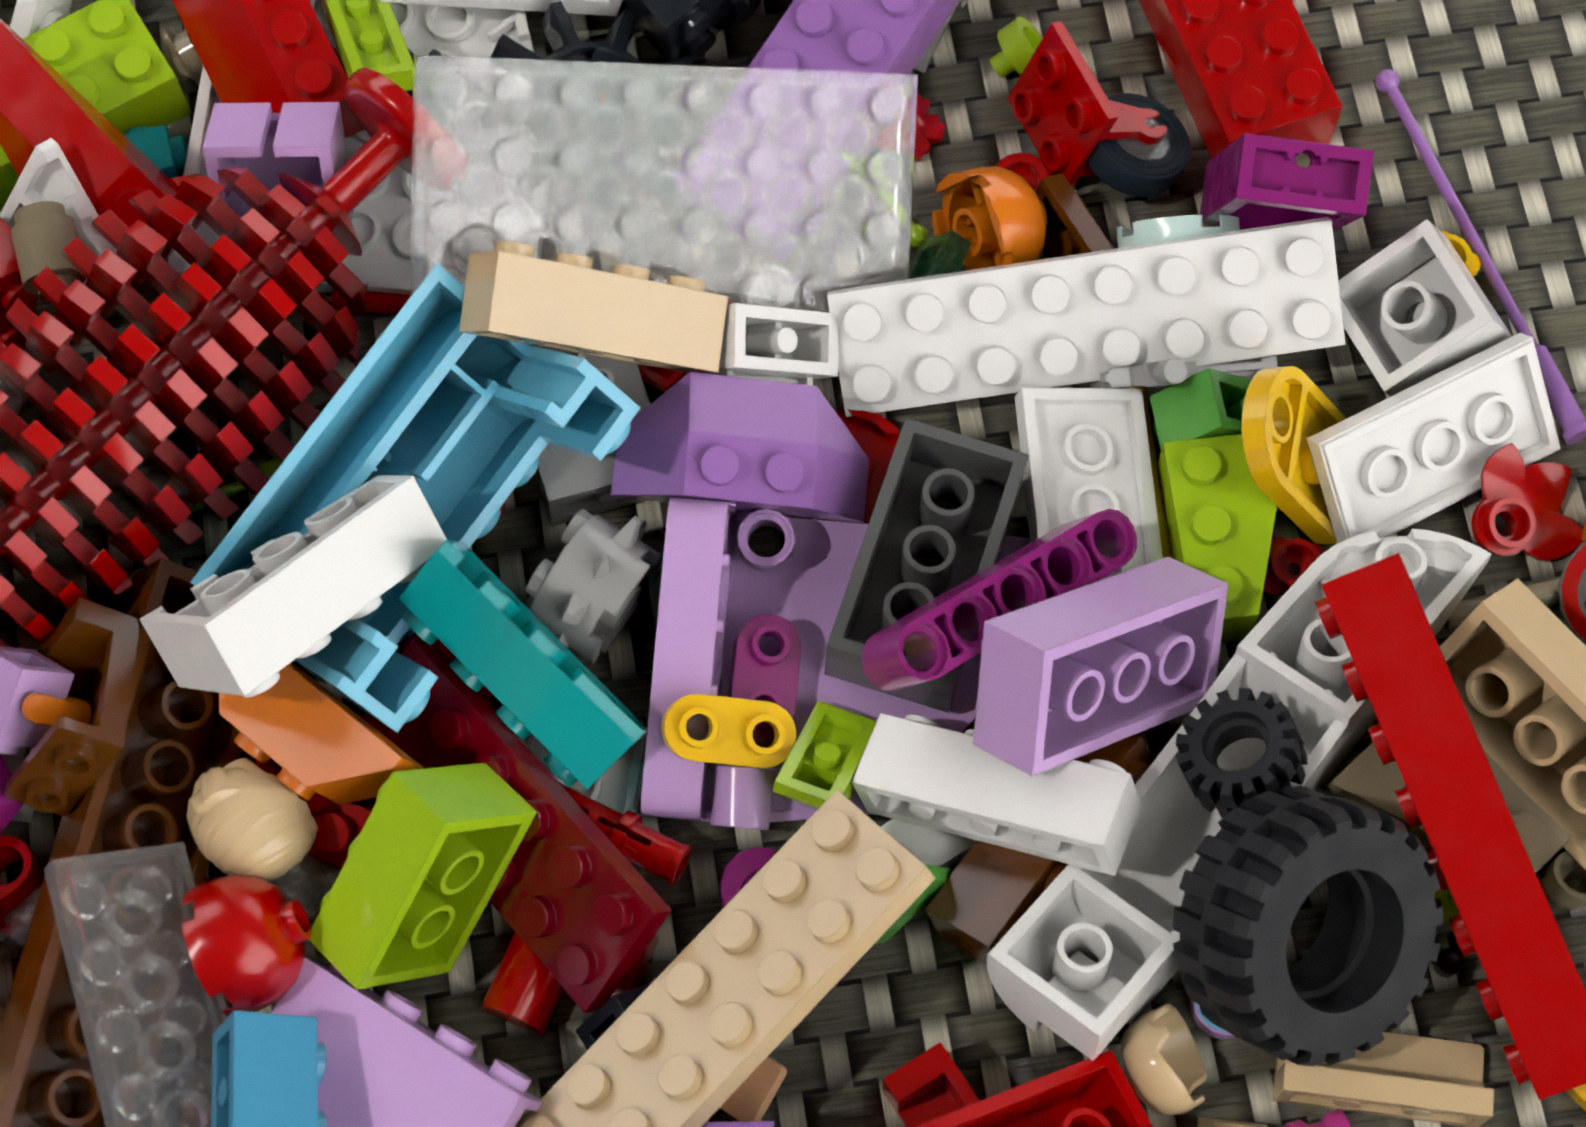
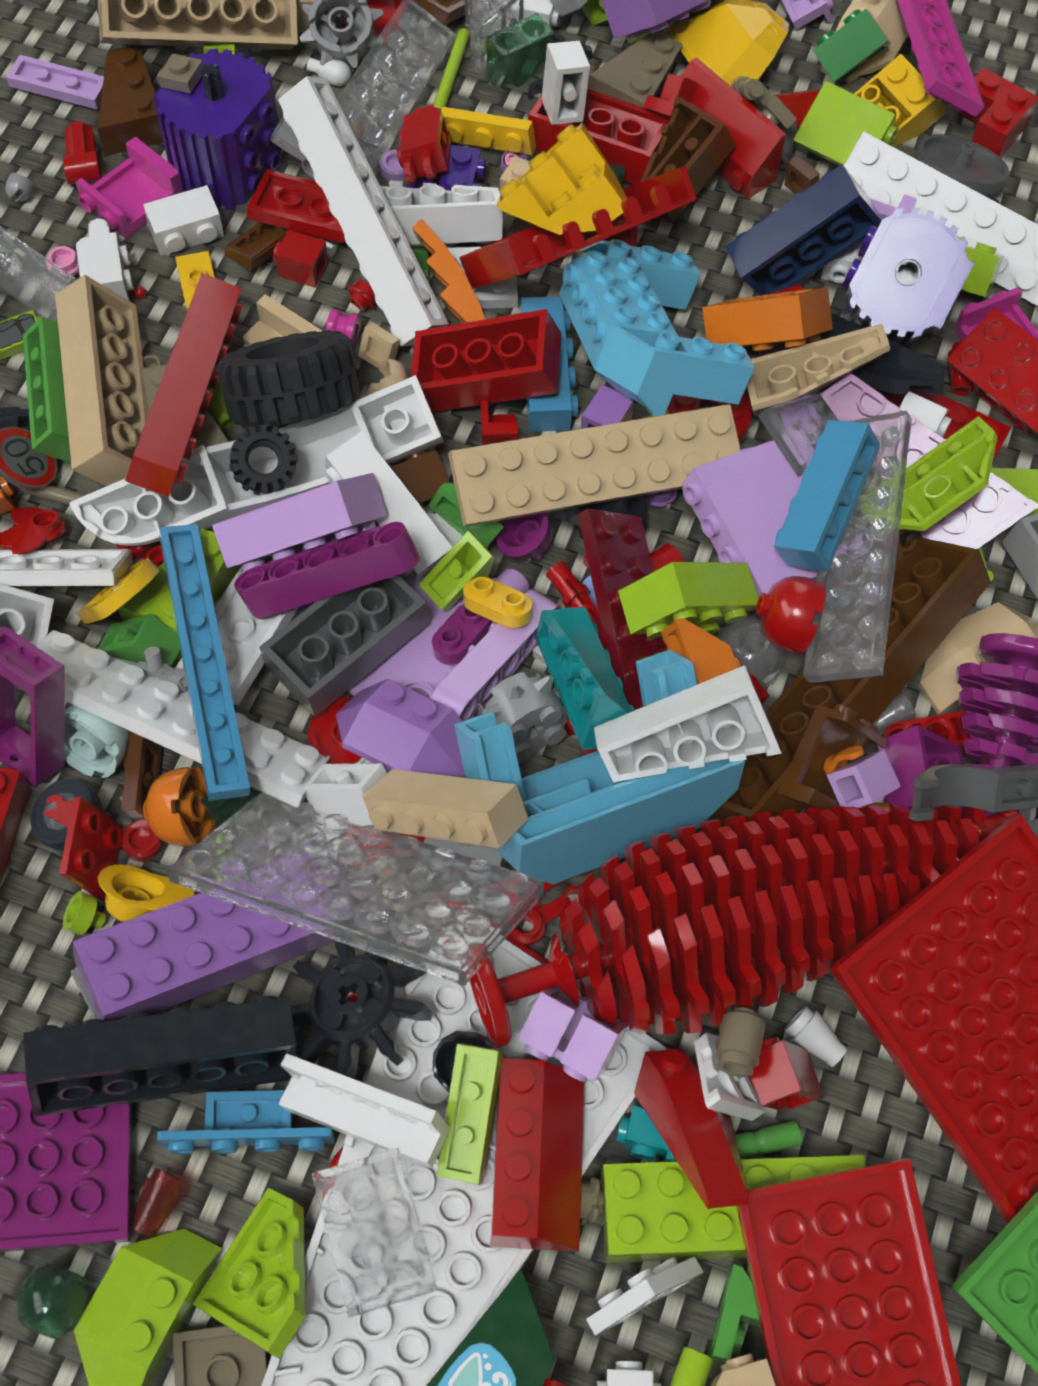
camera: 155 degrees left, 5 degrees down
tan hair [186,758,318,881] -> none
none -> yellow piece [98,864,195,922]
none -> dark azure plate [159,524,250,801]

